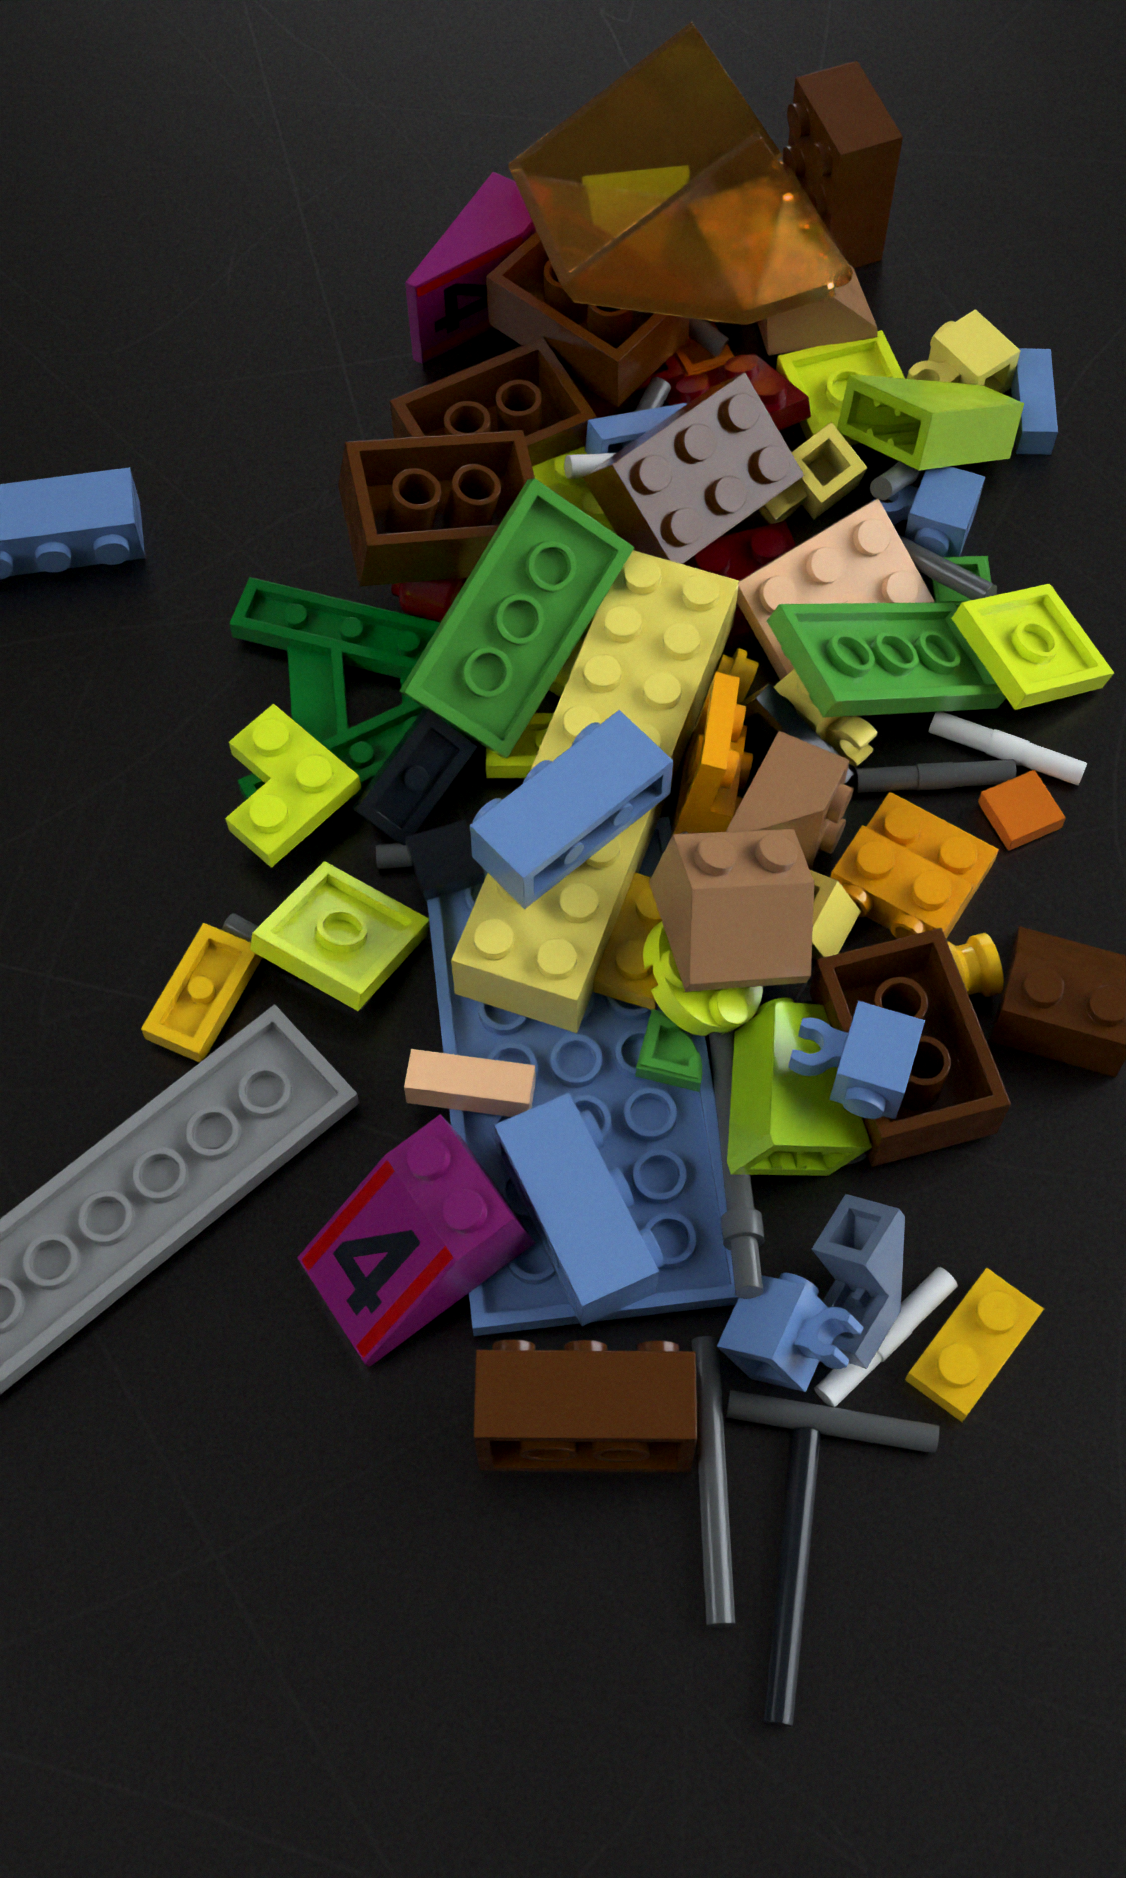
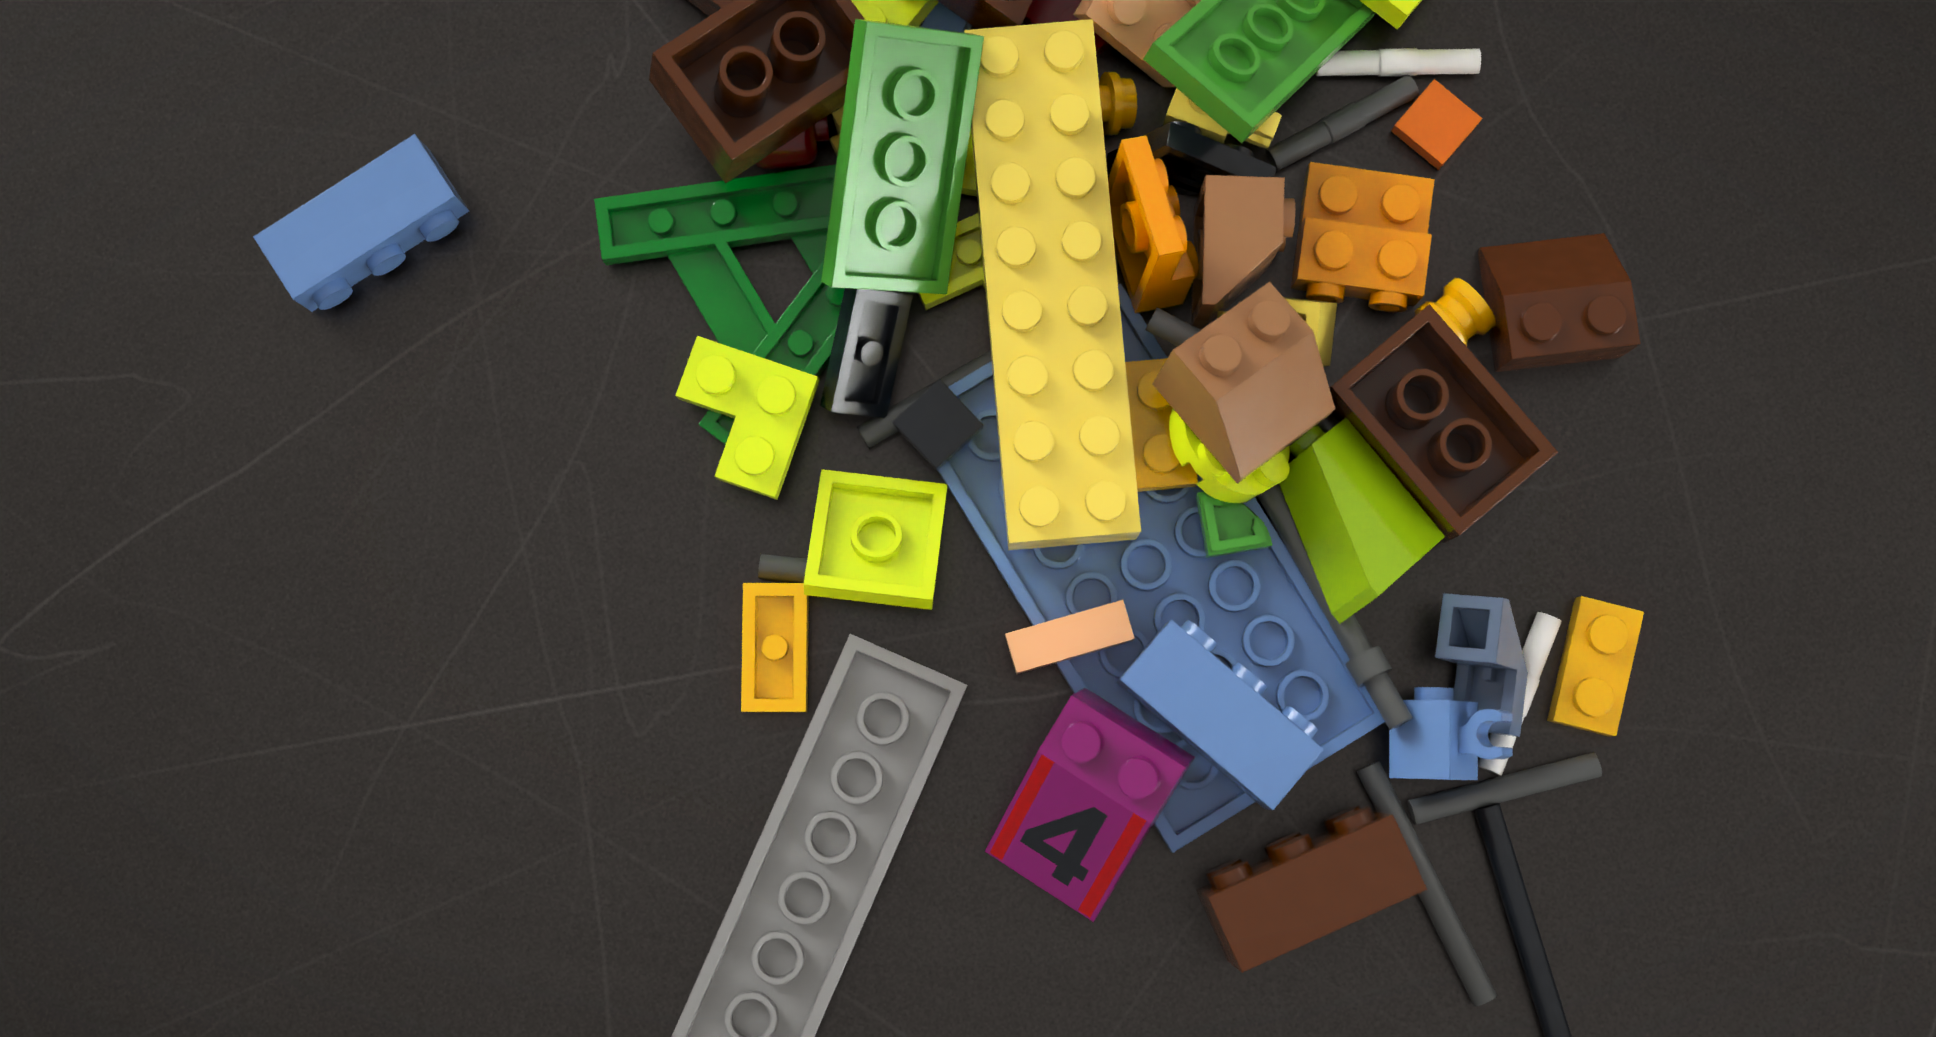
camera: 20 degrees left, 20 degrees up
medium blue brick [470,710,673,909] -> none
medium blue brick [789,1001,925,1119] -> none

